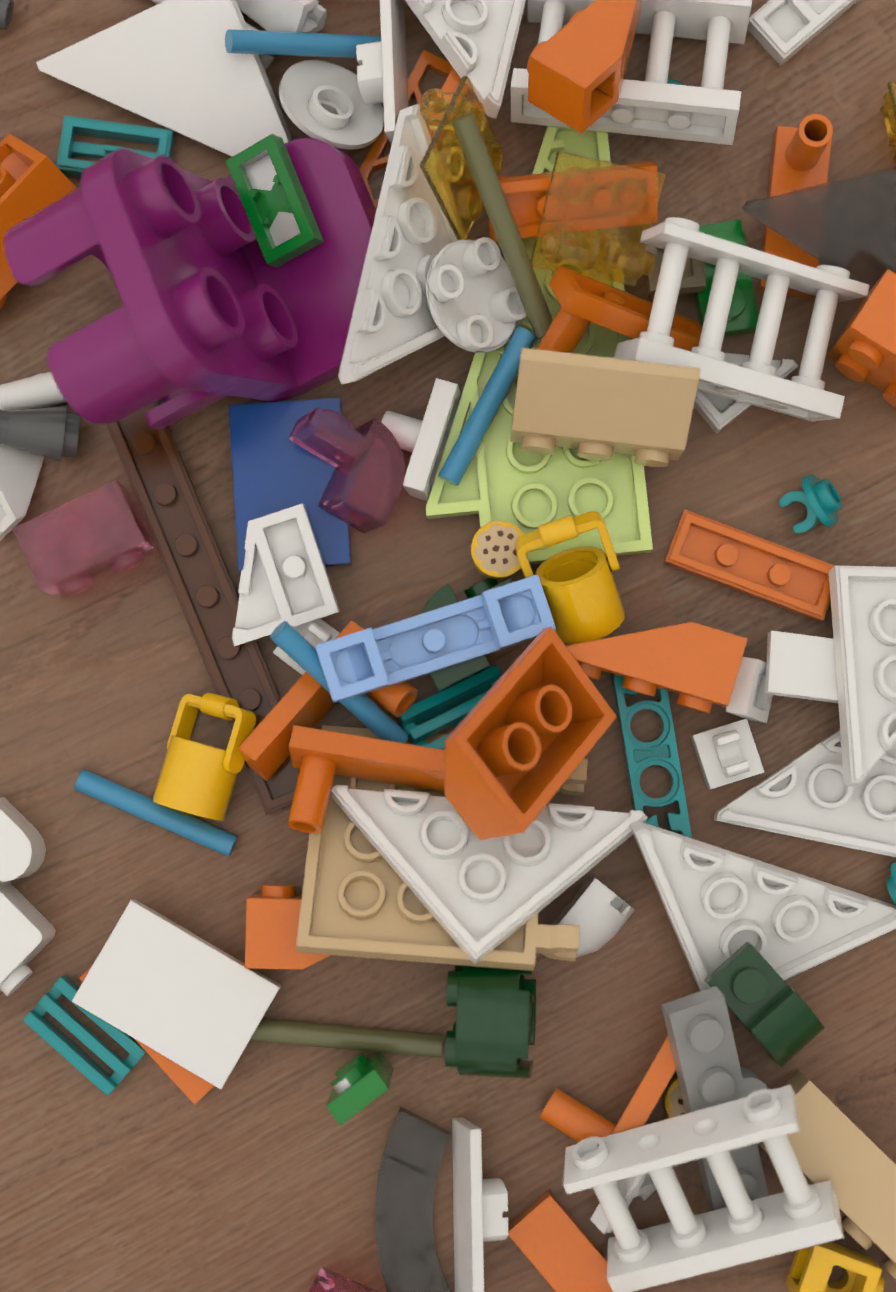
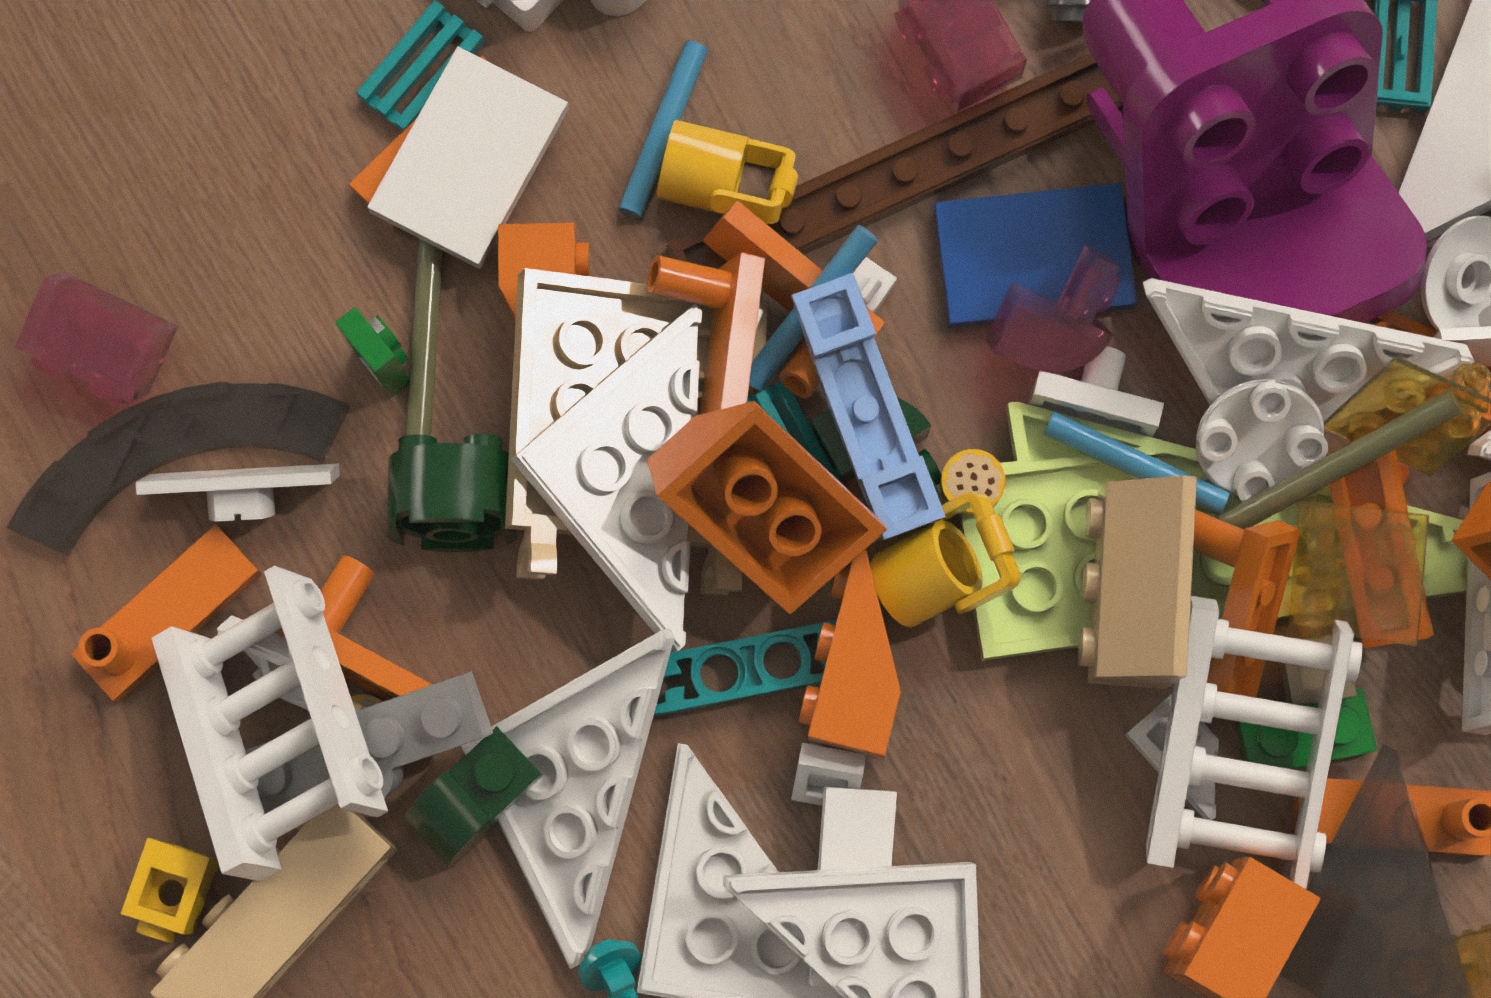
camera: 80 degrees right, 5 degrees down
green piece [225,134,324,267] -> none
white wing [232,503,340,646] -> none
white brick [552,875,635,958] -> none
orange tile [663,509,835,622] -> none
white tile [690,718,764,789] -> none
teal plate [779,473,843,533] -> none

